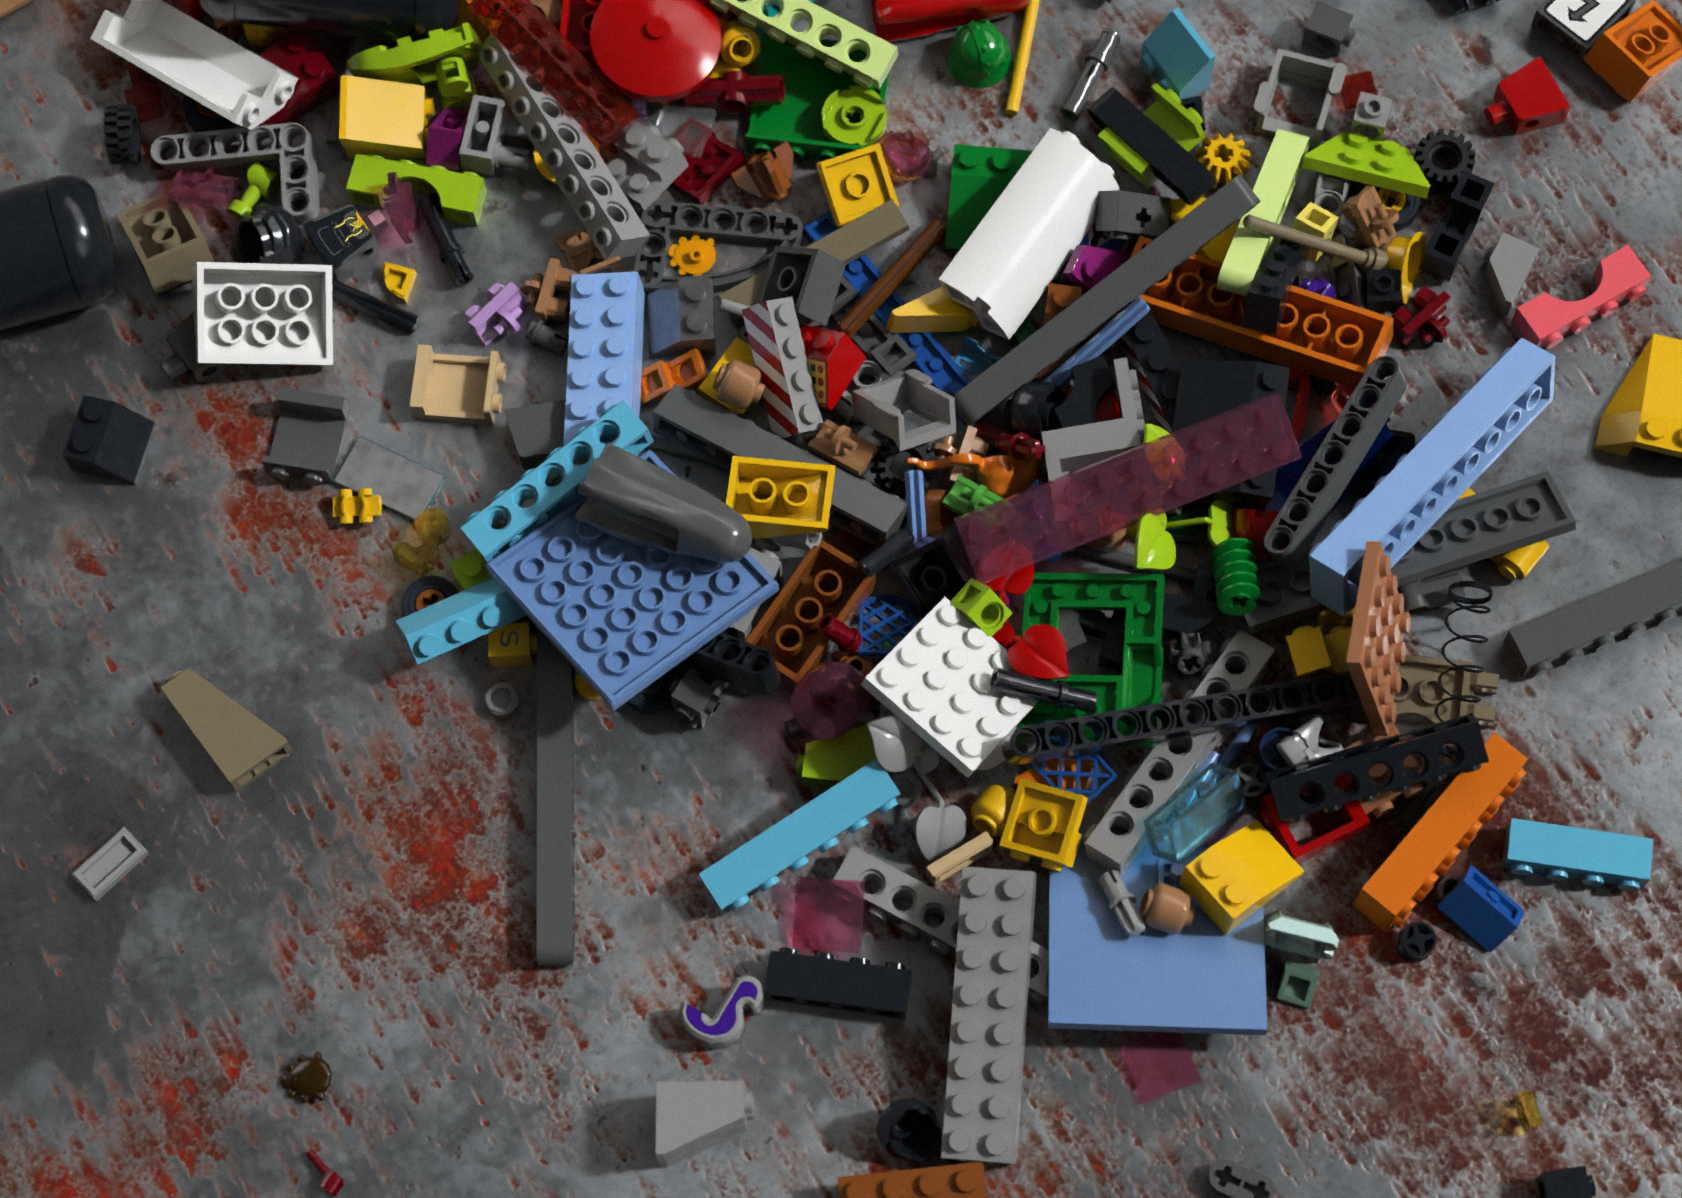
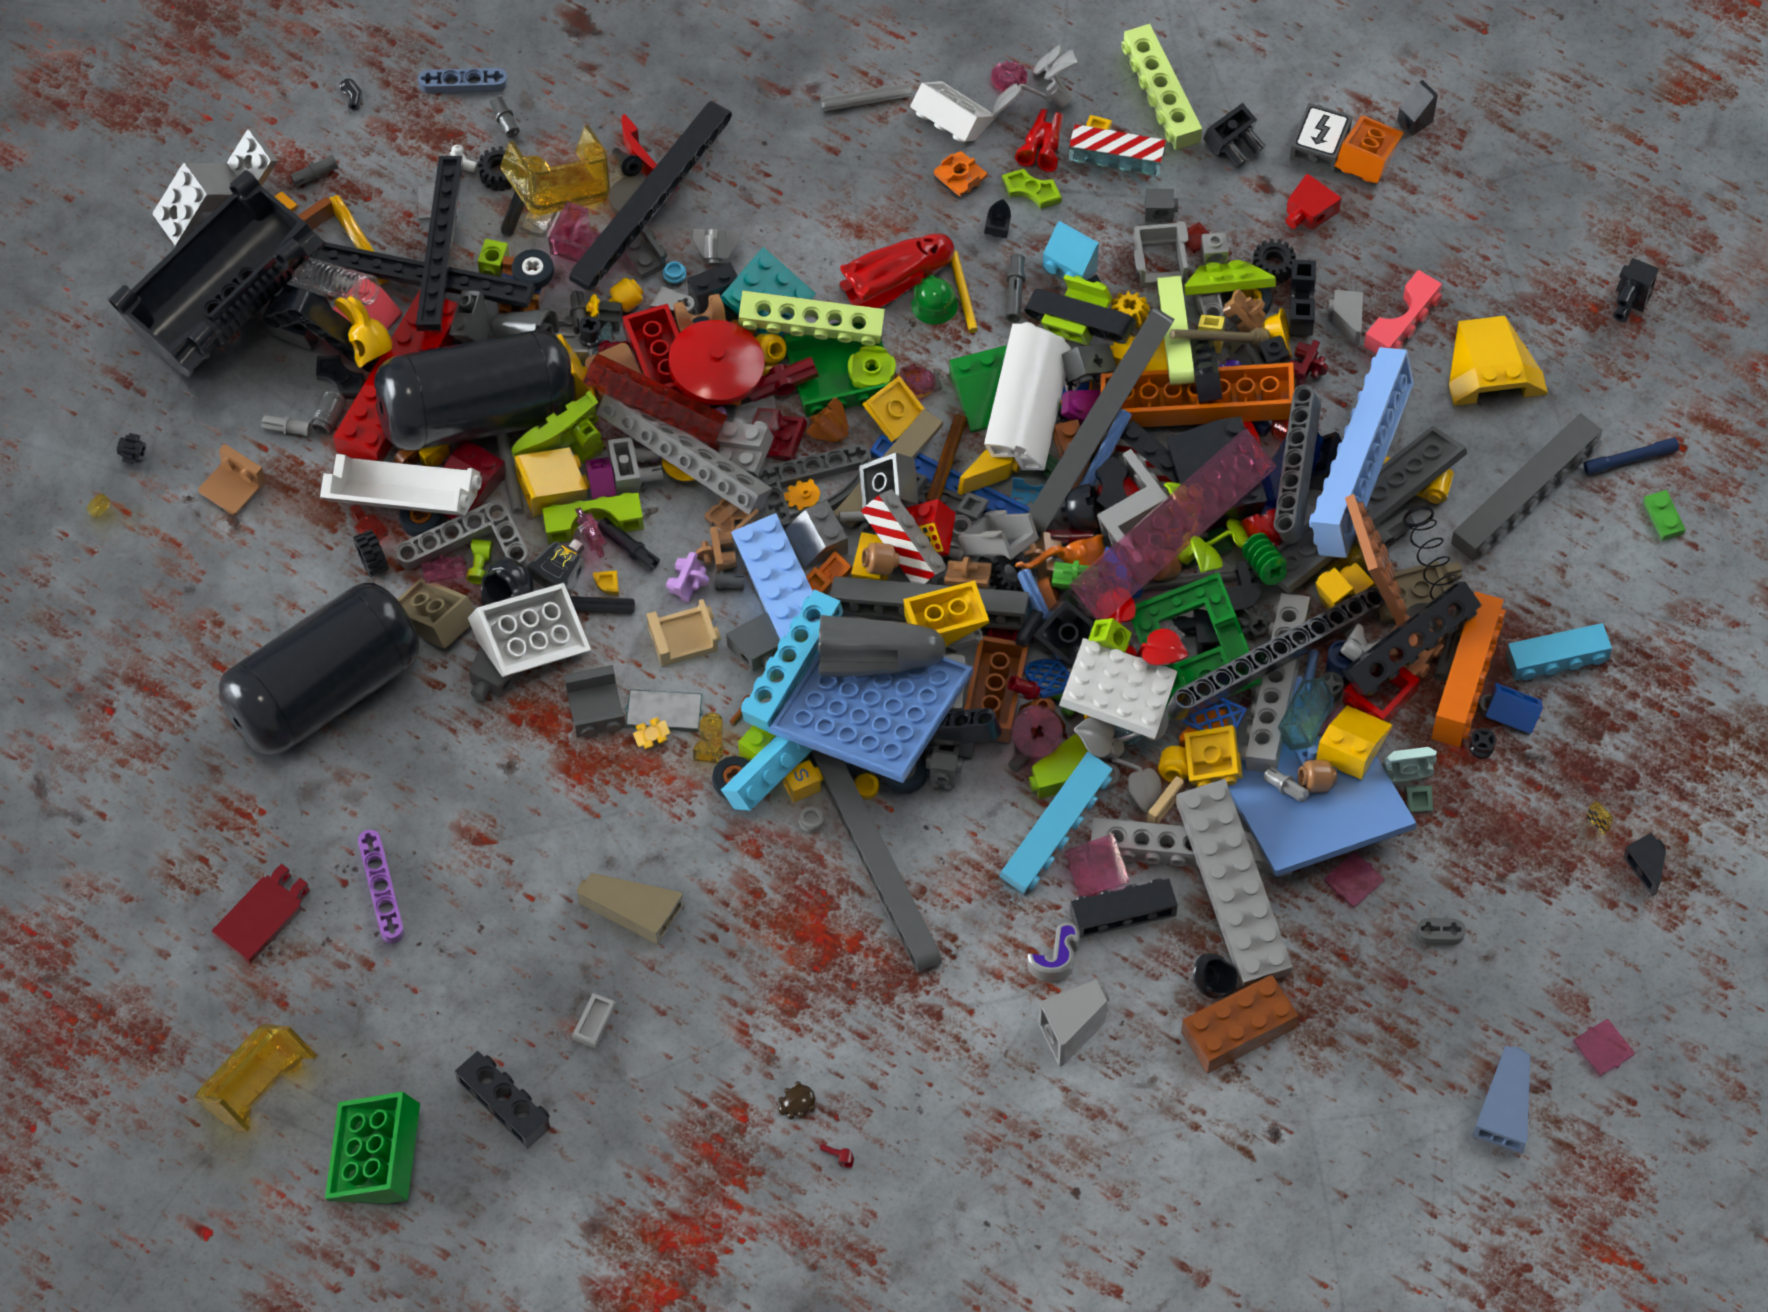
camera: 25 degrees left, 10 degrees down
black slope [63,395,156,485] -> none
black pin [990,668,1097,713] -> none
dark red axle [995,432,1046,460] -> none

